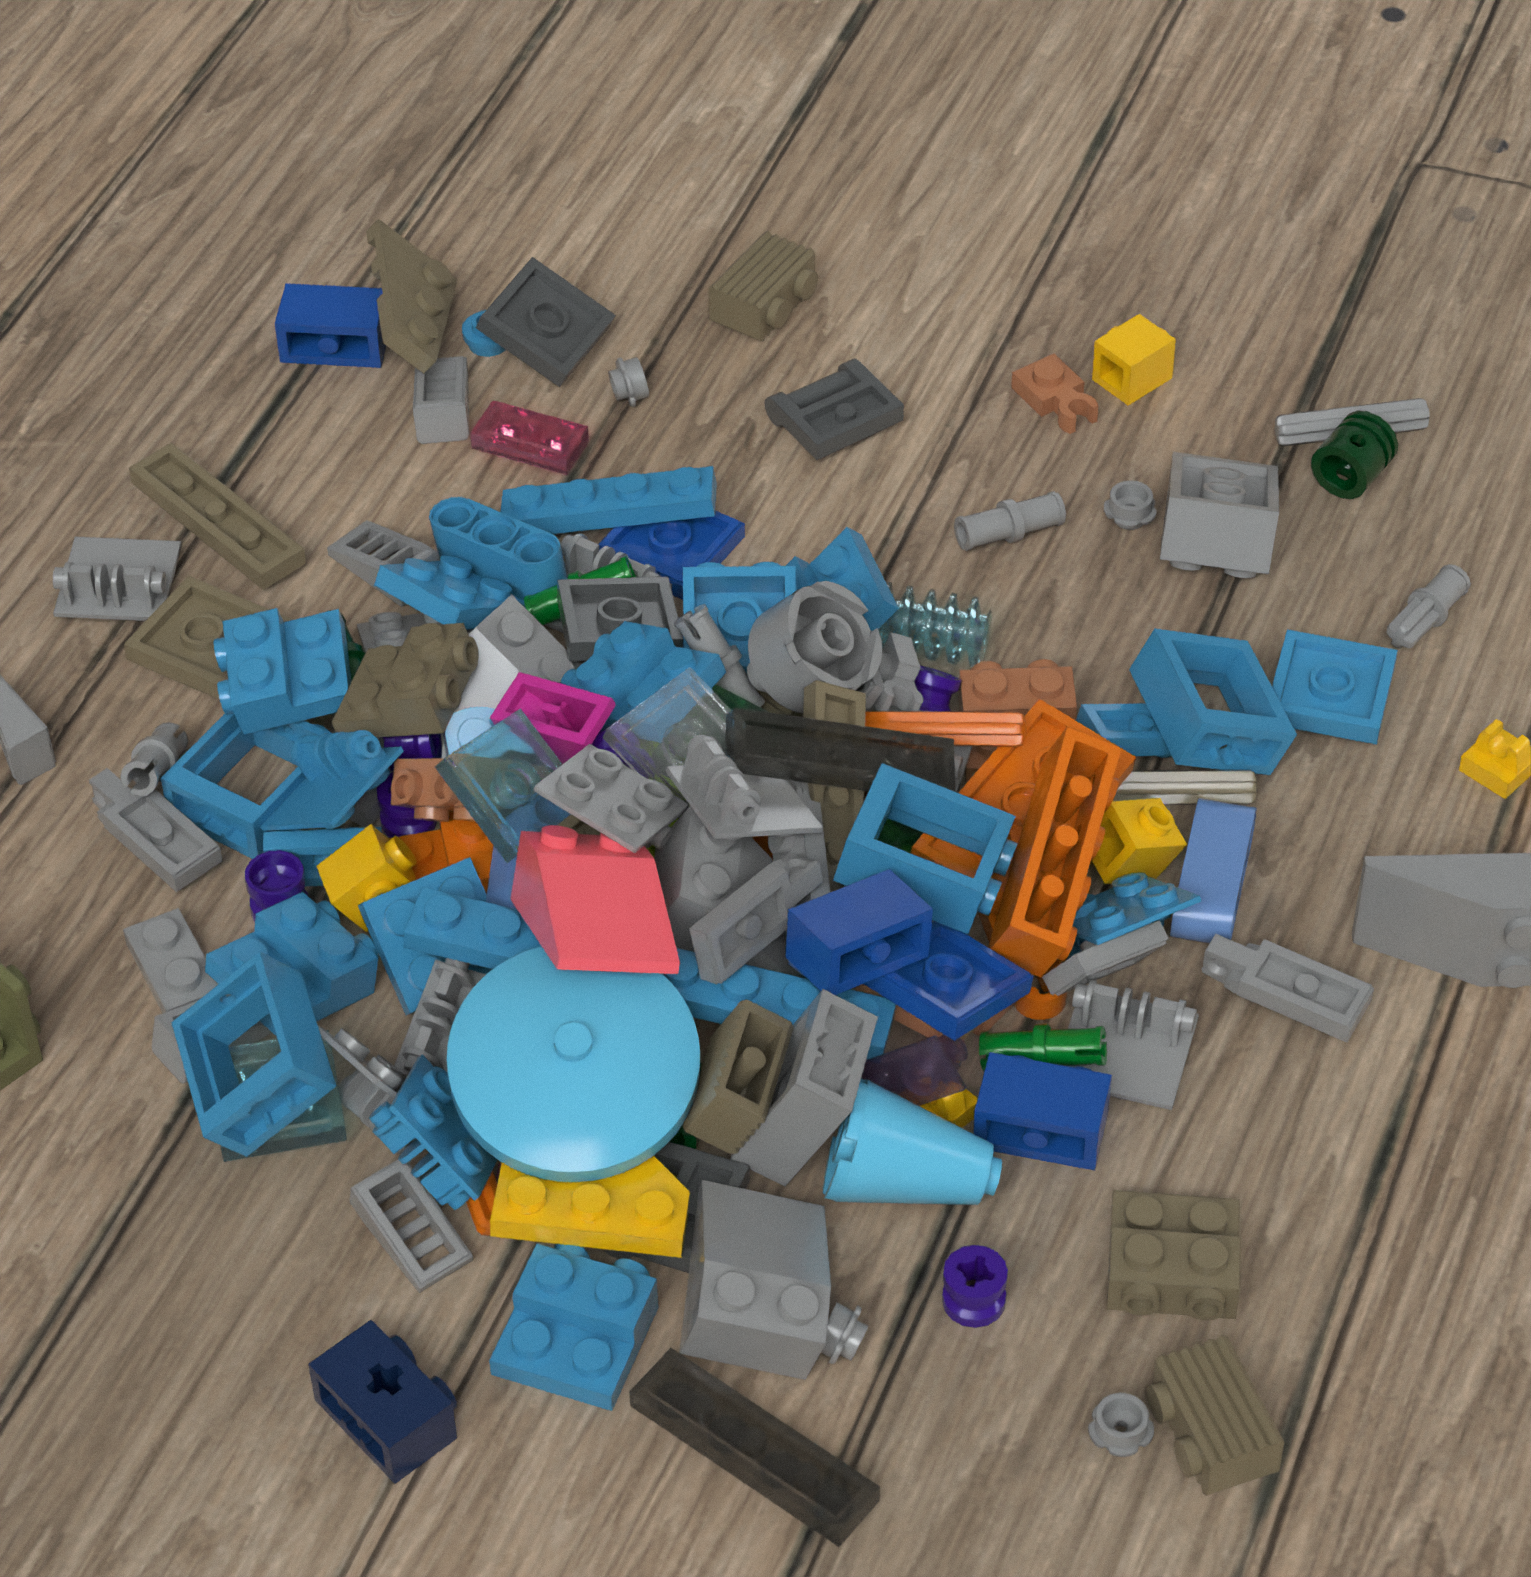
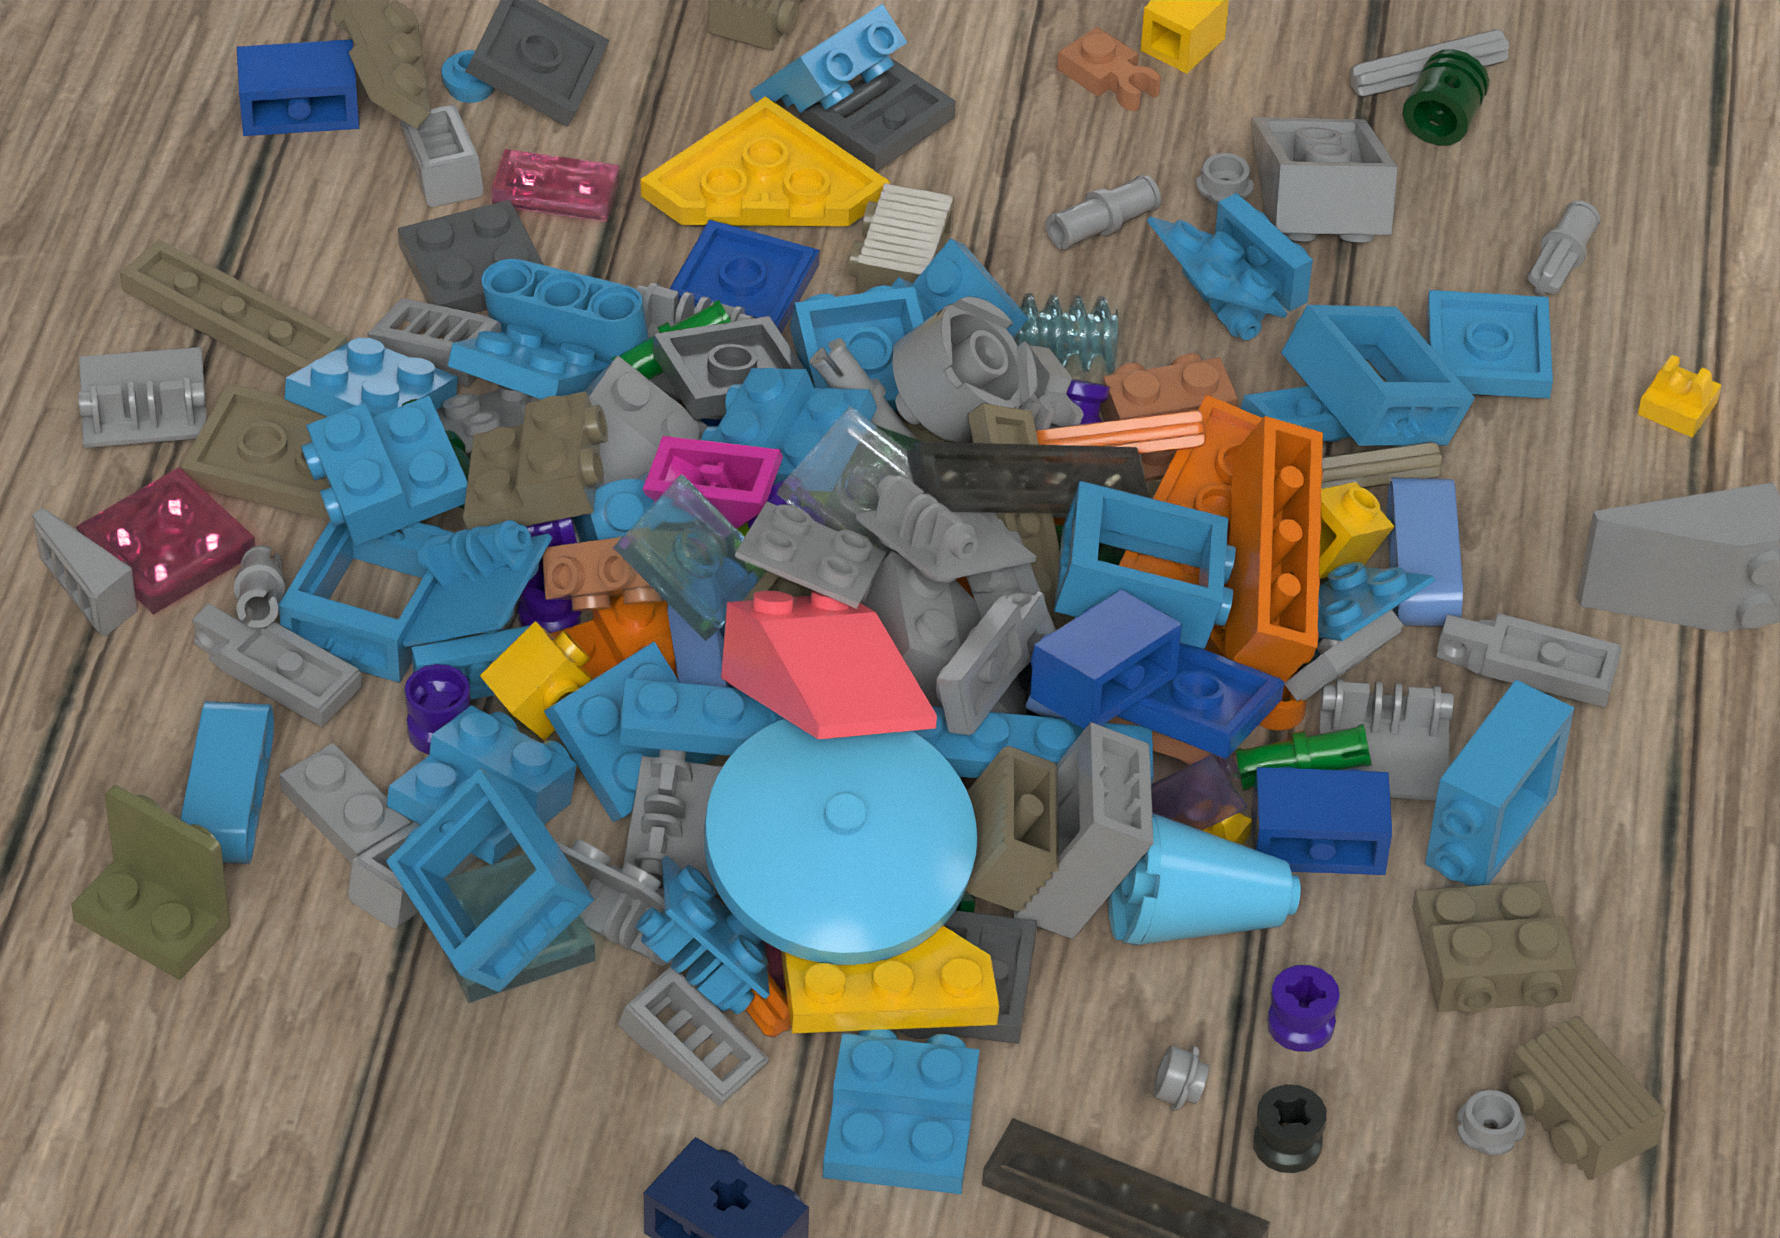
camera: 15 degrees left, 0 degrees up
dark azure plate [500,466,717,534] -> none
light grey plate [608,357,649,407] -> none
light grey slope [679,1180,831,1380] -> none
none -> clear pink plate [76,467,255,615]
none -> dark azure beam [181,701,274,864]
none -> dark azure plate [284,337,458,417]
none -> dark grey plate [398,199,544,313]
none -> yellow plate [640,96,890,226]
none -> dark azure plate [750,4,908,113]
none -> brick [848,183,954,294]
none -> dark azure hinge [1147,216,1288,340]
none -> dark azure plate [1215,193,1313,312]
none -> pearl dark grey wheel [1253,1084,1327,1173]
none -> dark azure window [1425,680,1574,886]

